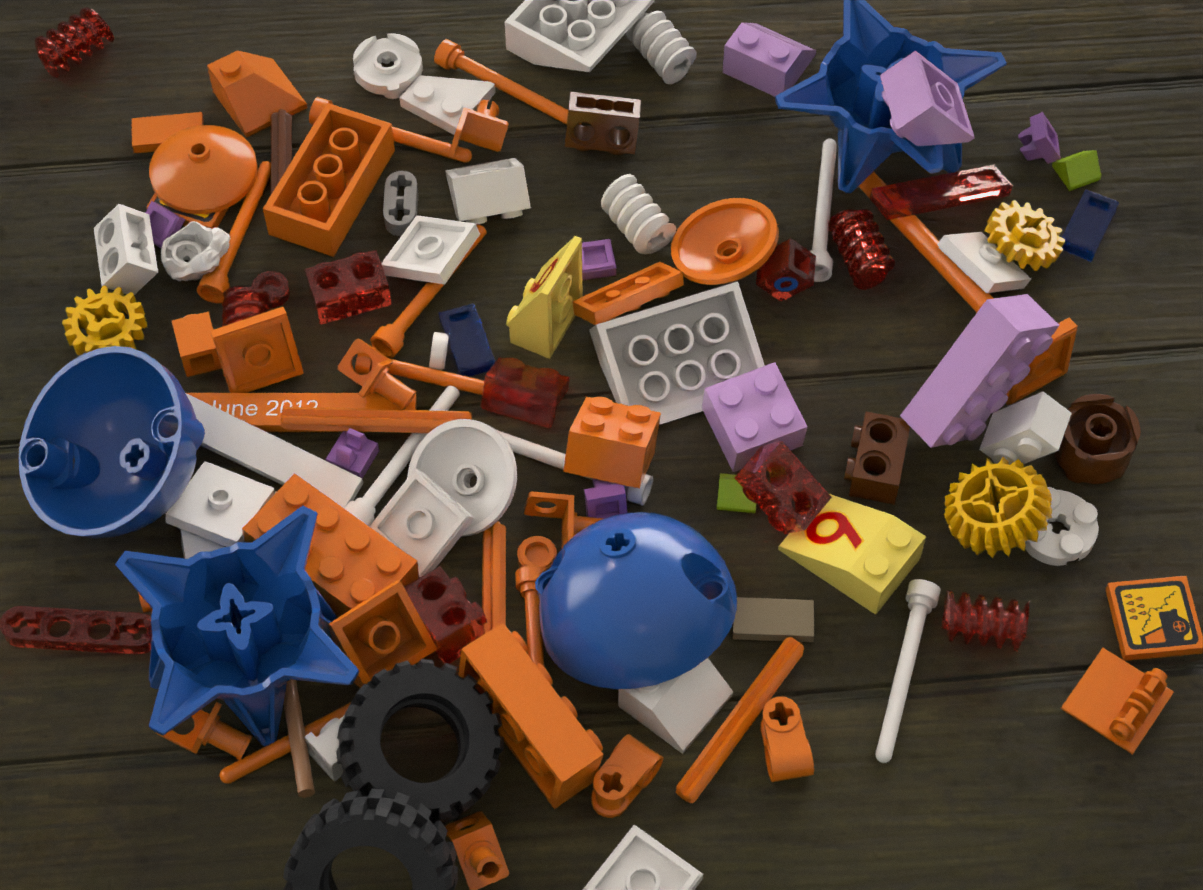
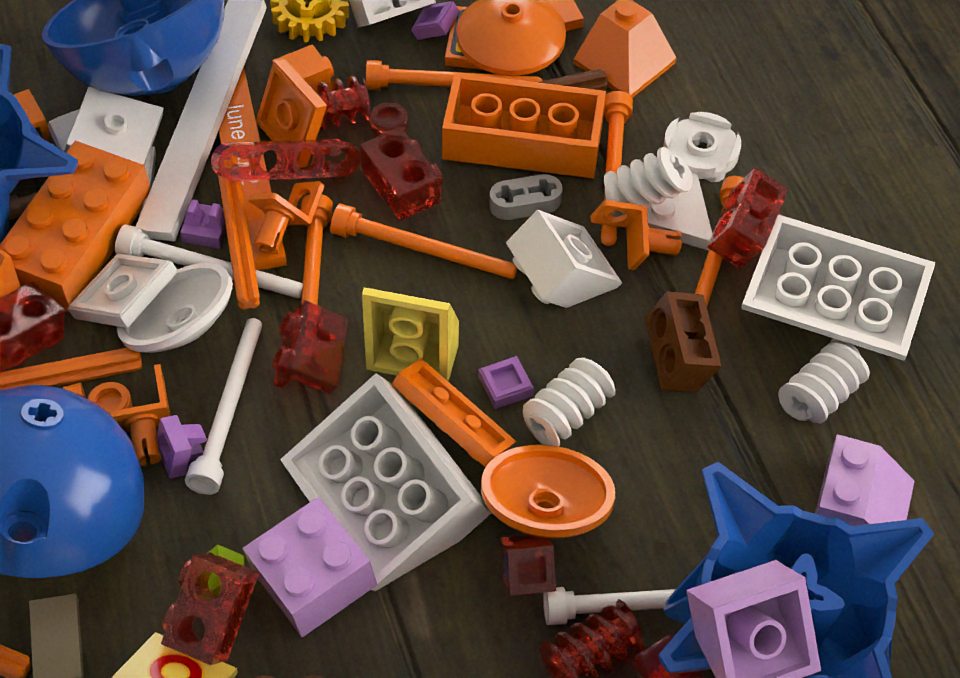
camera: 75 degrees right, 5 degrees down
white hair [161,221,231,281] -> none
white plate [380,215,480,285] -> none
white tile [429,332,449,371] -> none
clear blue tile [439,303,496,377] -> none
orange brick [563,397,661,489] -> none
none -> clear red beam [211,139,360,181]
none -> white piece [604,147,693,217]
none -> clear red brick [707,168,788,268]

